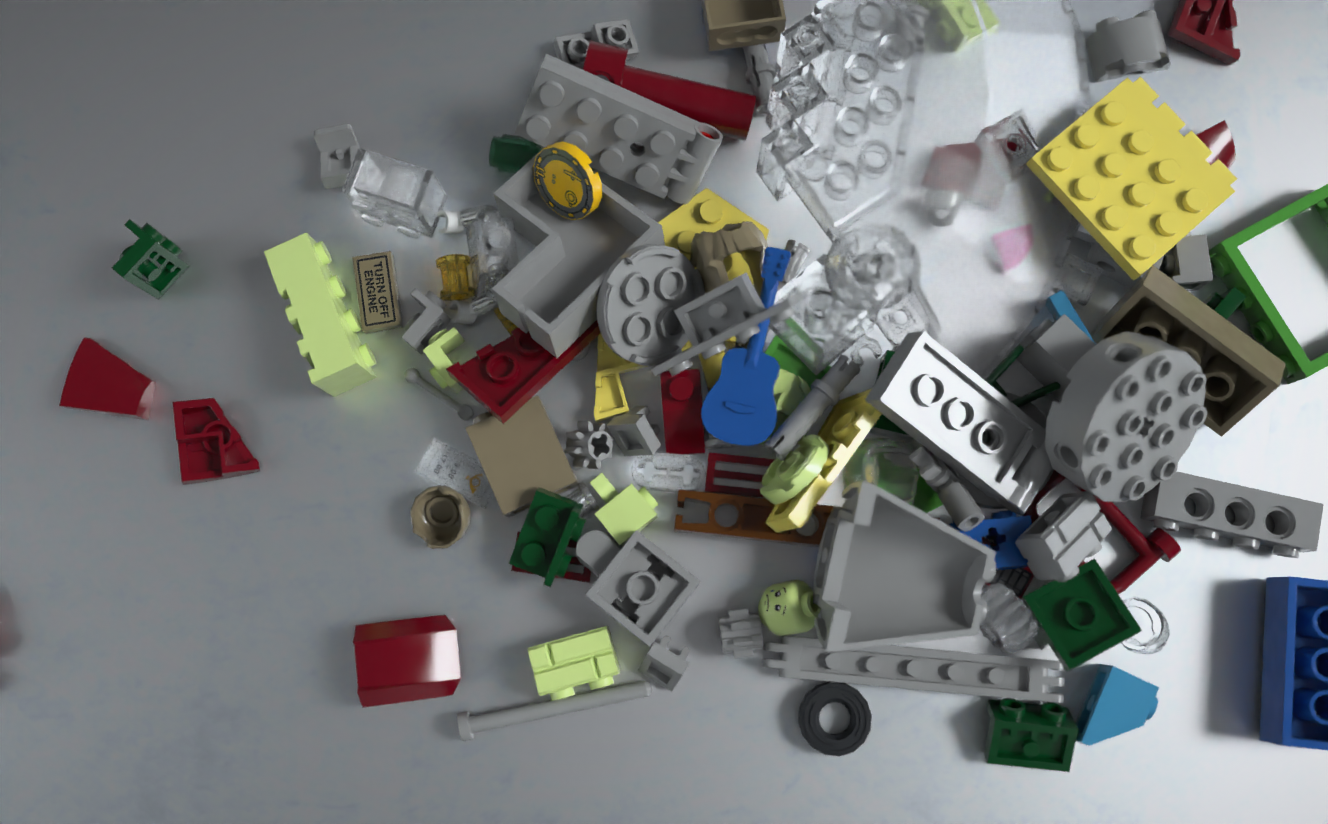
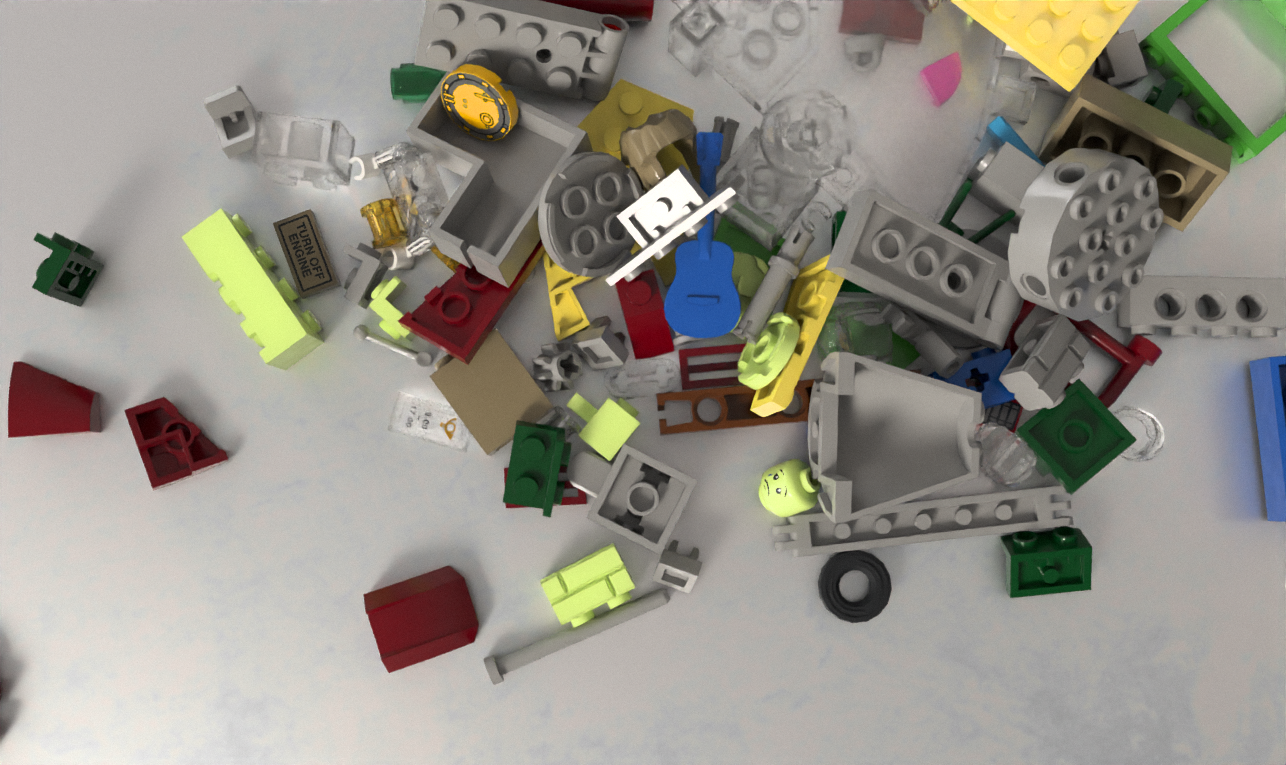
camera: 20 degrees left, 5 degrees up
dark tan hair [410,485,471,549] -> none
light grey gear [719,608,763,658] -> none
dark azure slope [1075,664,1159,746] -> none

